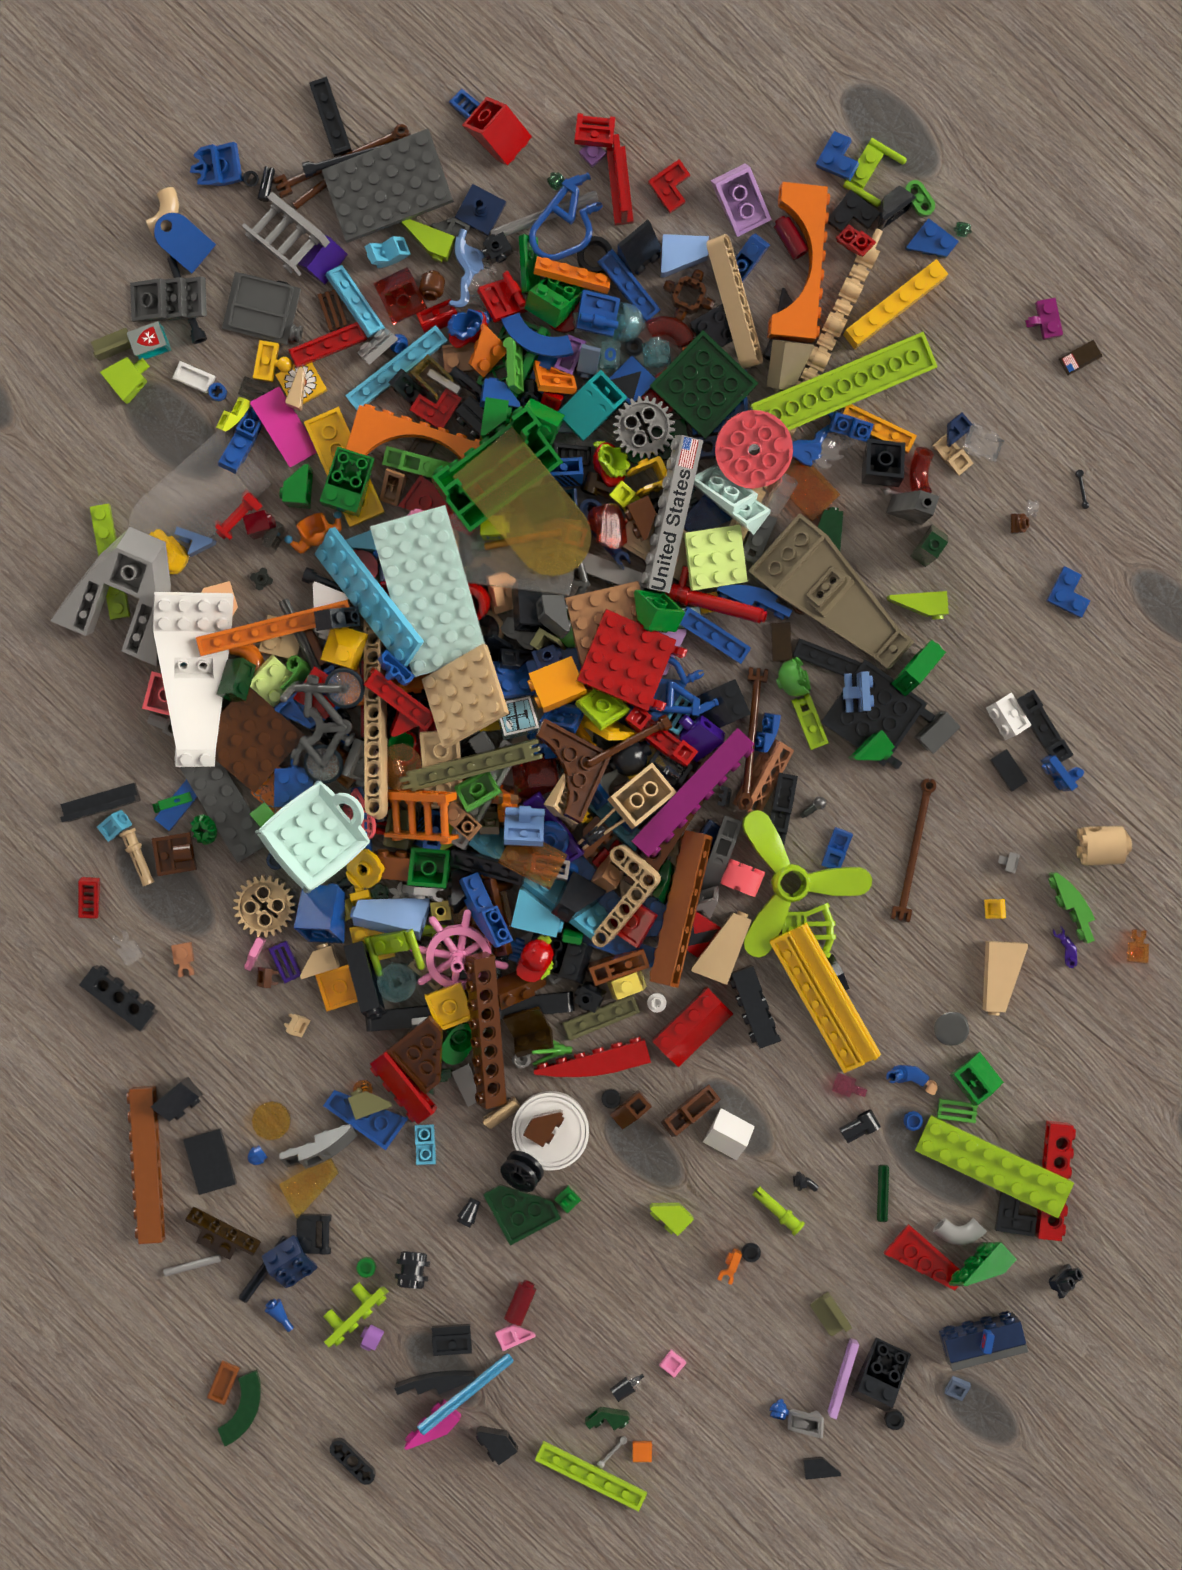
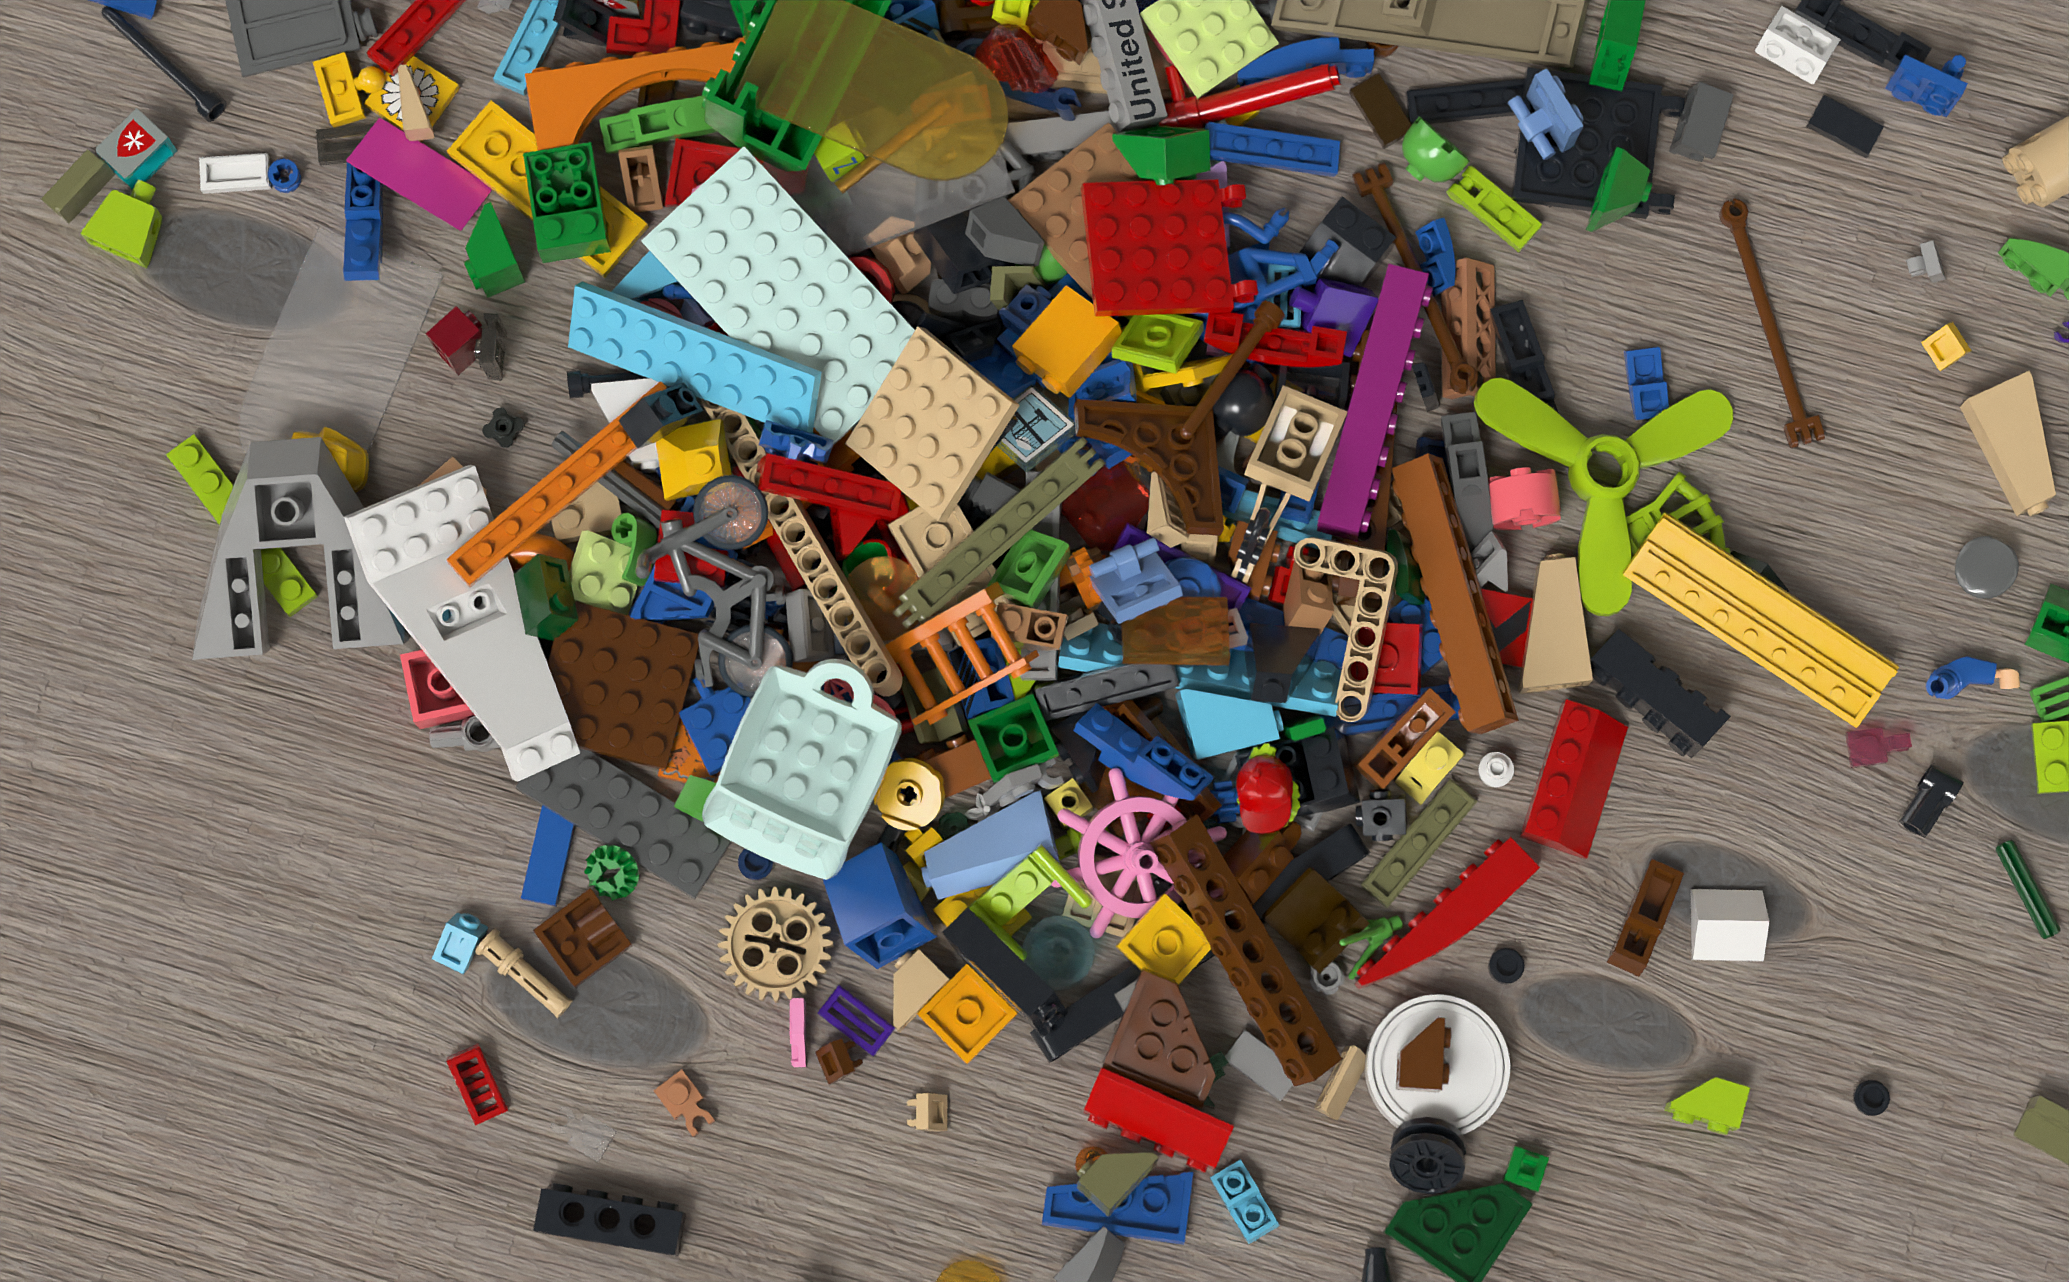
camera: 25 degrees left, 10 degrees down
black fence [60,783,141,823] -> none
dark grey slope [130,276,207,322] -> none
green piece [152,792,193,813] -> none
medium blue slope [174,527,217,557] -> none
red fence [215,489,262,540] -> none
neon yellow slope [216,397,251,432] -> none
orange piece [284,511,342,554] -> none
green piece [442,1023,472,1065] -> none
reddish brown slope [610,1089,652,1130] -> none
orange plate [717,1248,742,1285] -> none
lime pin [752,1186,805,1236] -> none
black plate [793,1172,819,1192] -> none
piece [800,796,826,818] -> none
blue plate [903,1111,923,1131] -> none

